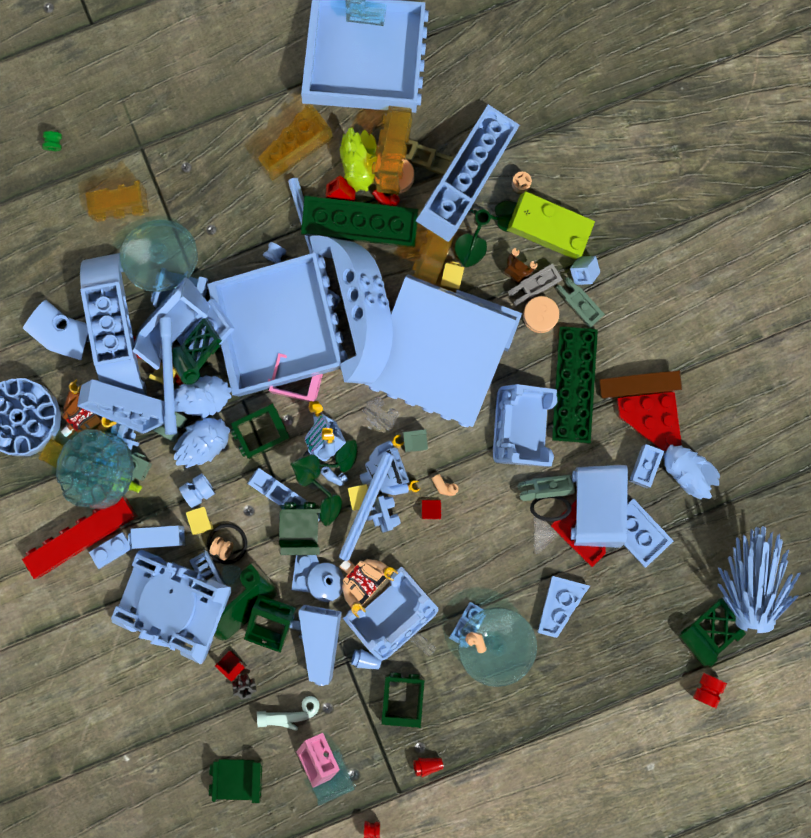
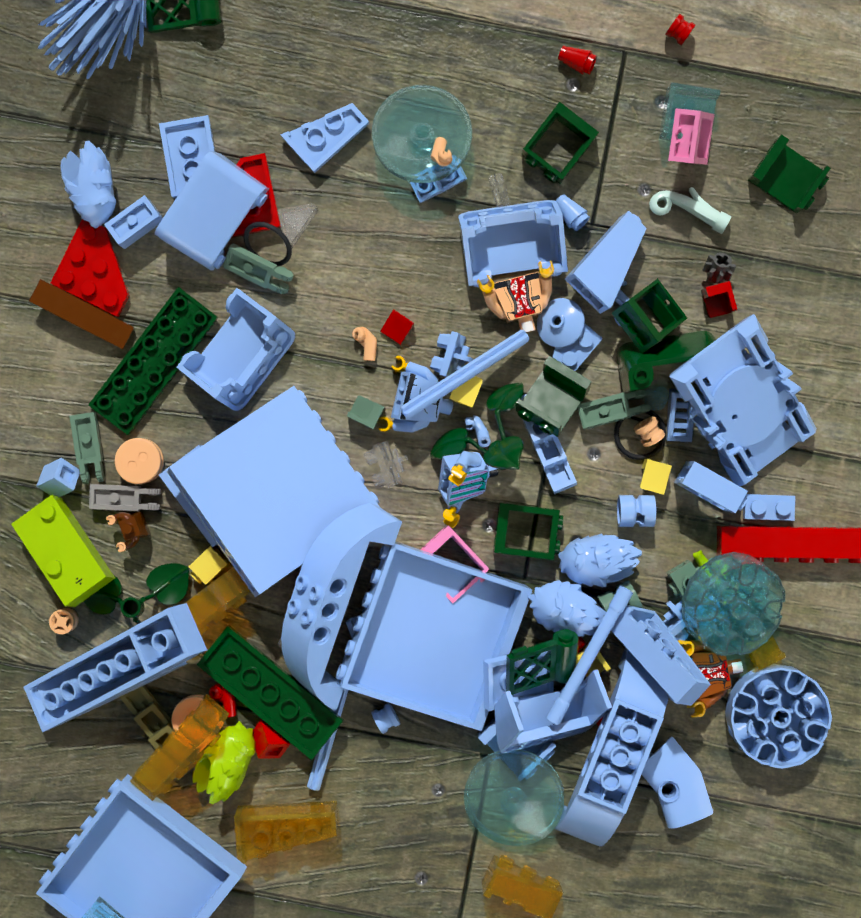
camera: 145 degrees left, 5 degrees up
none -> sand green hinge [578,389,651,430]

